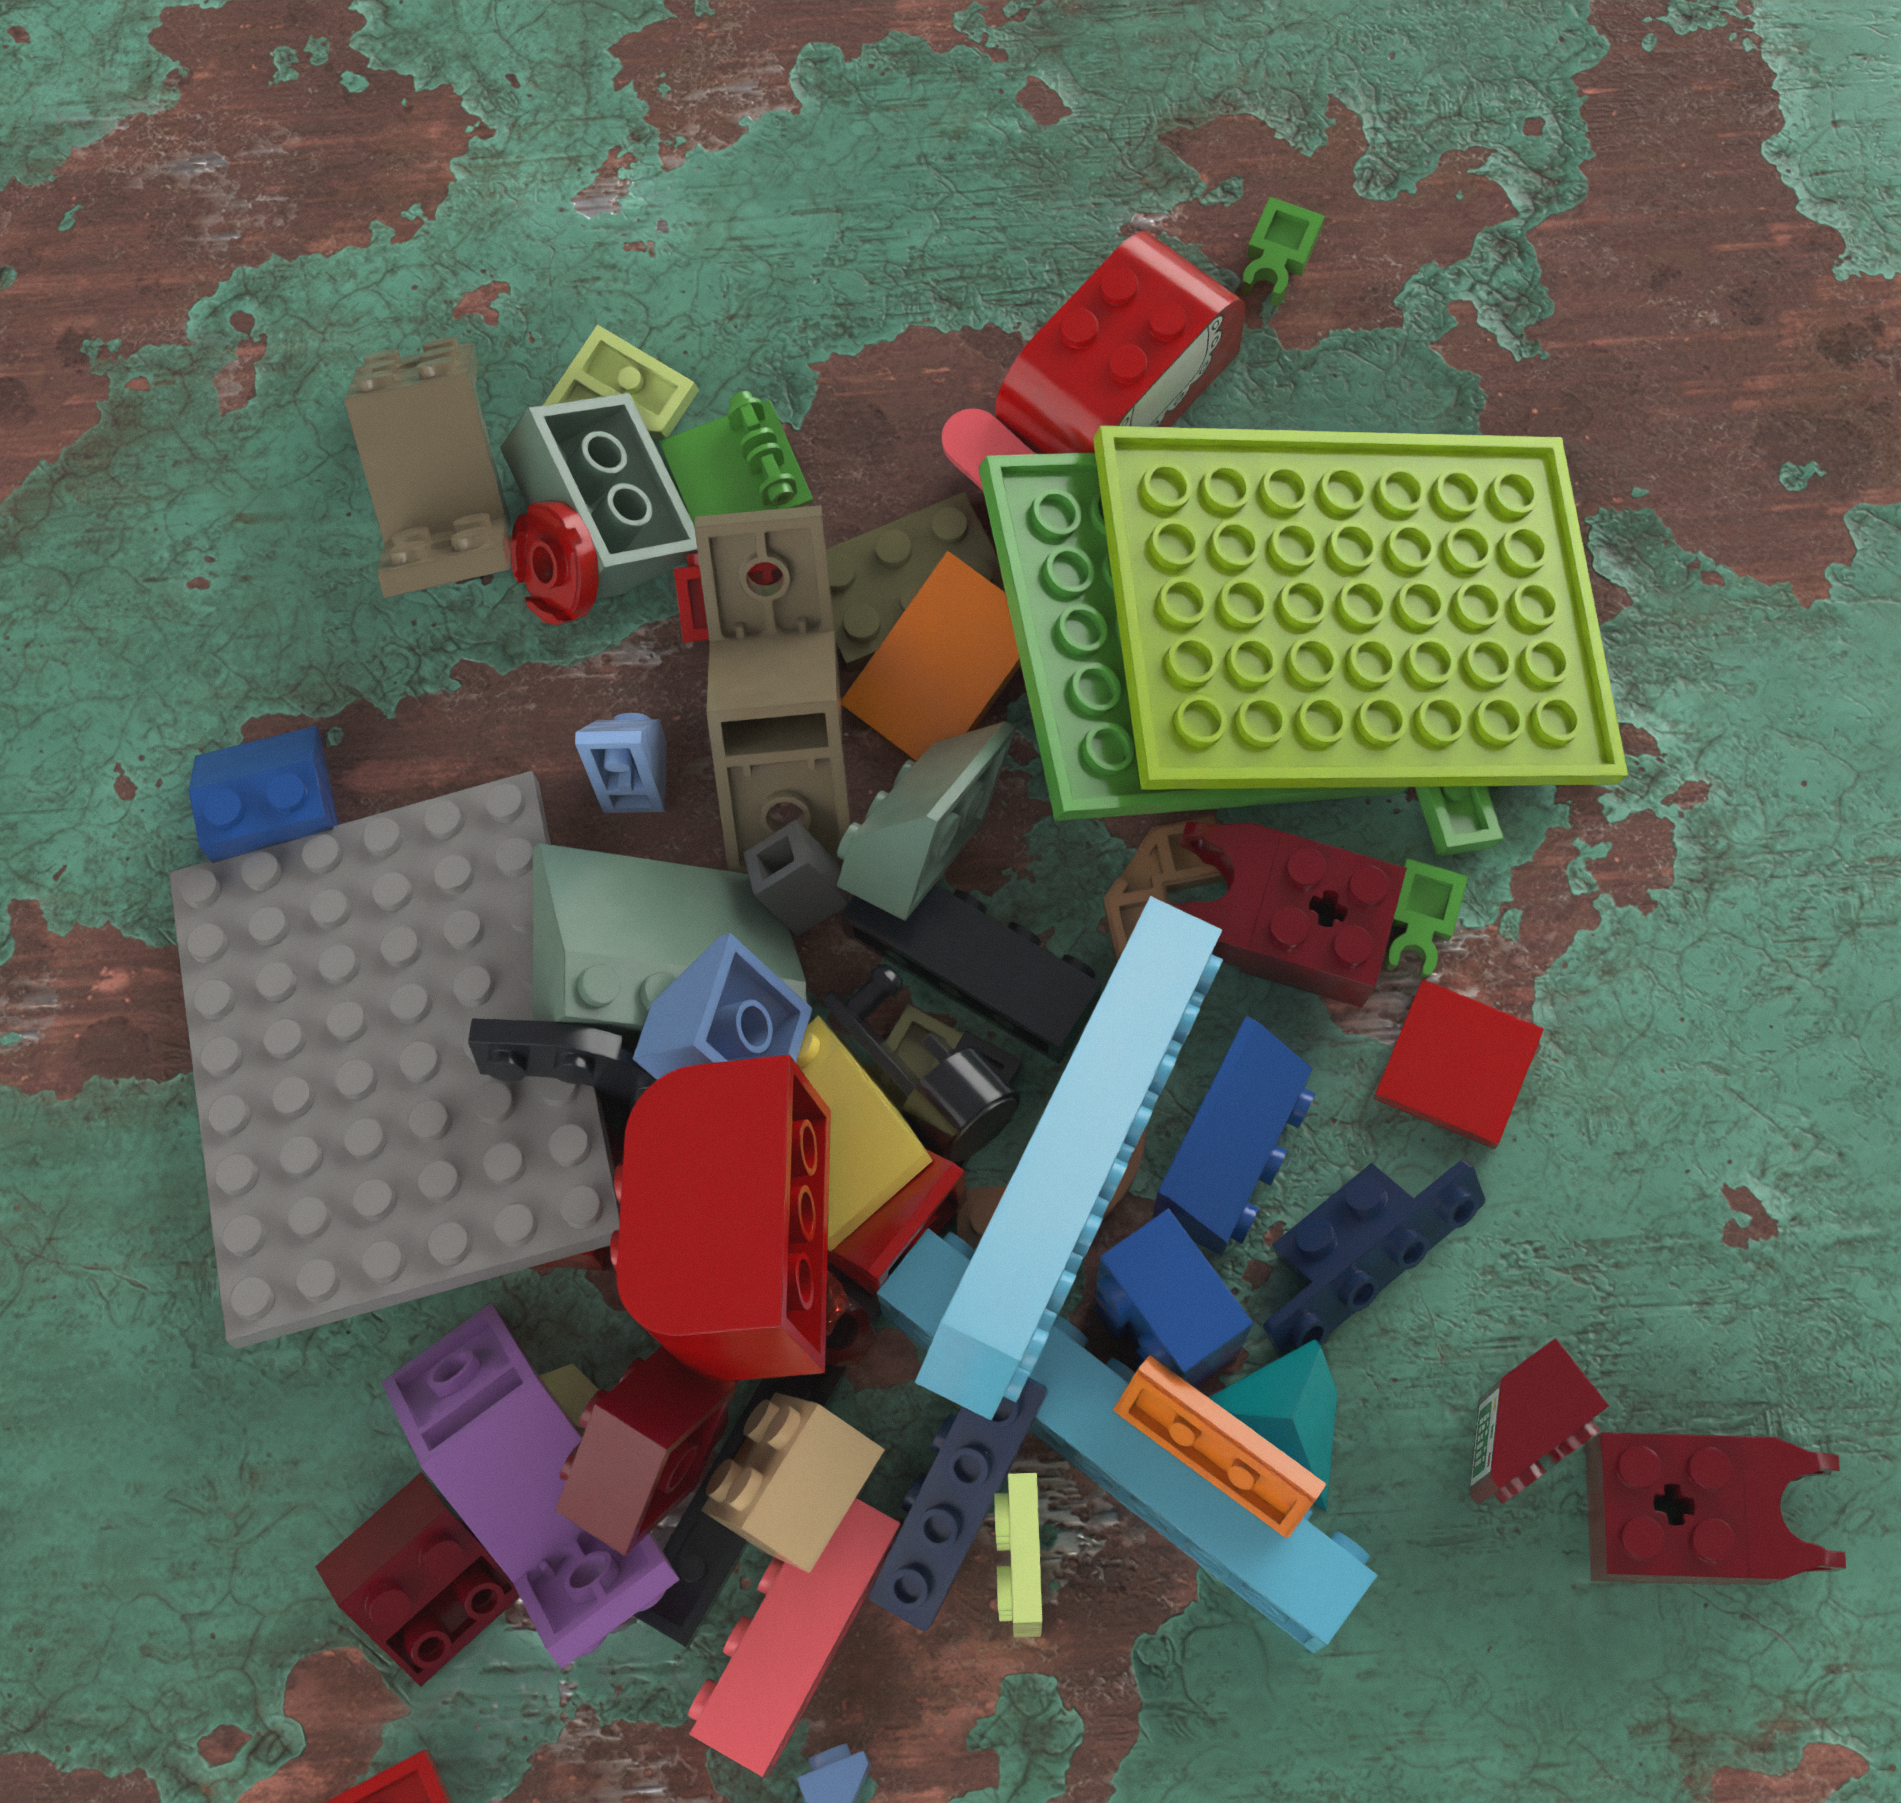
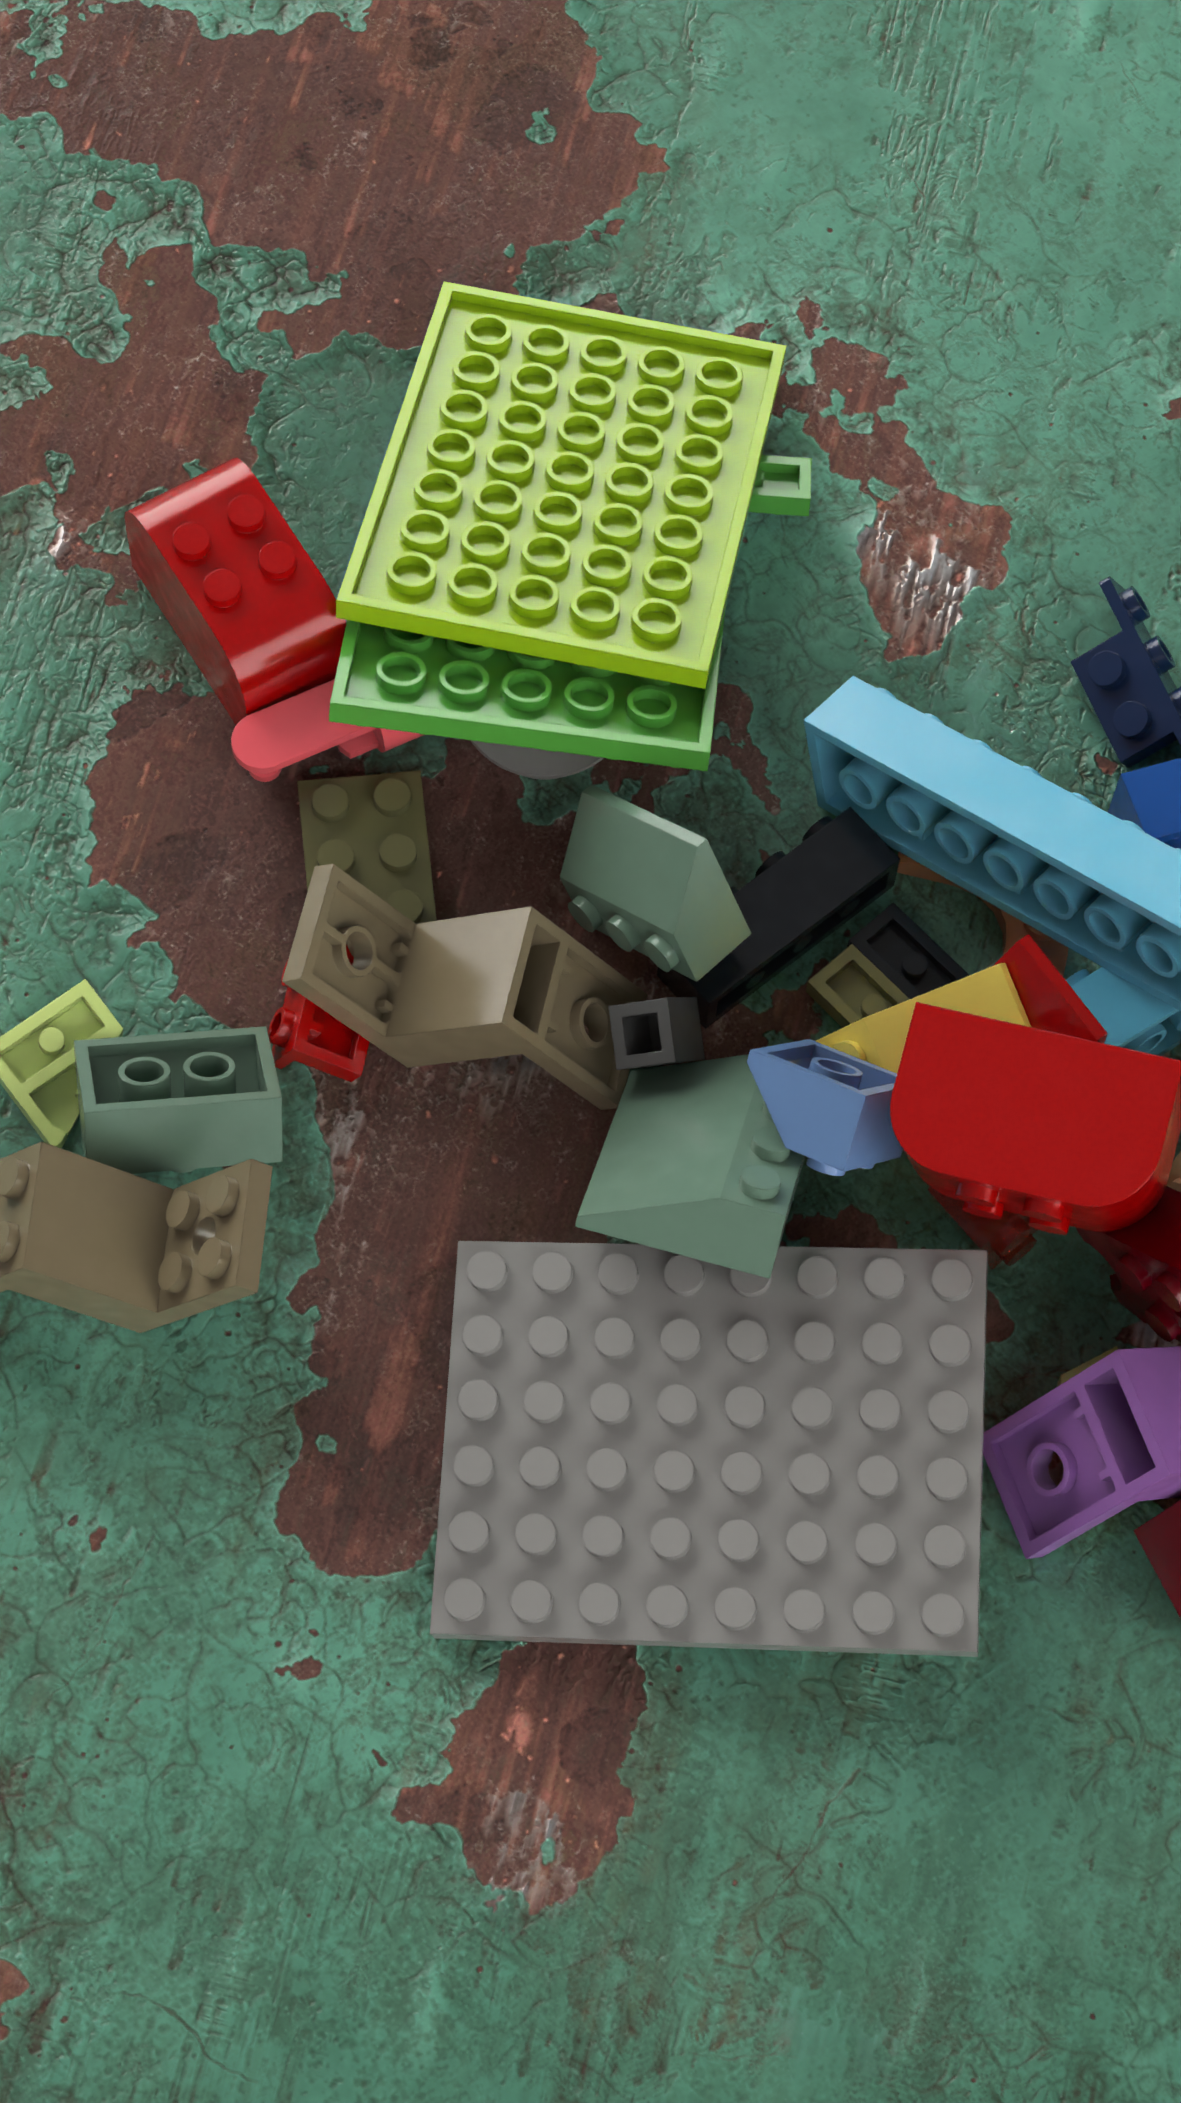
camera: 80 degrees left, 5 degrees down
blue slope [189,725,339,863] -> none
black plate [468,1018,657,1123] -> none
red tile [510,500,599,625] -> none
light blue slope [575,713,667,813] -> none
bright green hinge [659,391,813,524] -> none
black piece [822,964,1020,1163] -> none
orange tile [841,551,1021,761] -> none
medium nougat tile [1103,815,1224,964] -> none
blue slope [1151,1016,1316,1256] -> none
dark red brick [1164,822,1407,1008] -> none
bright green plate [1242,197,1325,306] -> none
red tile [1373,979,1544,1150] -> none
bright green plate [1385,858,1469,980] -> none

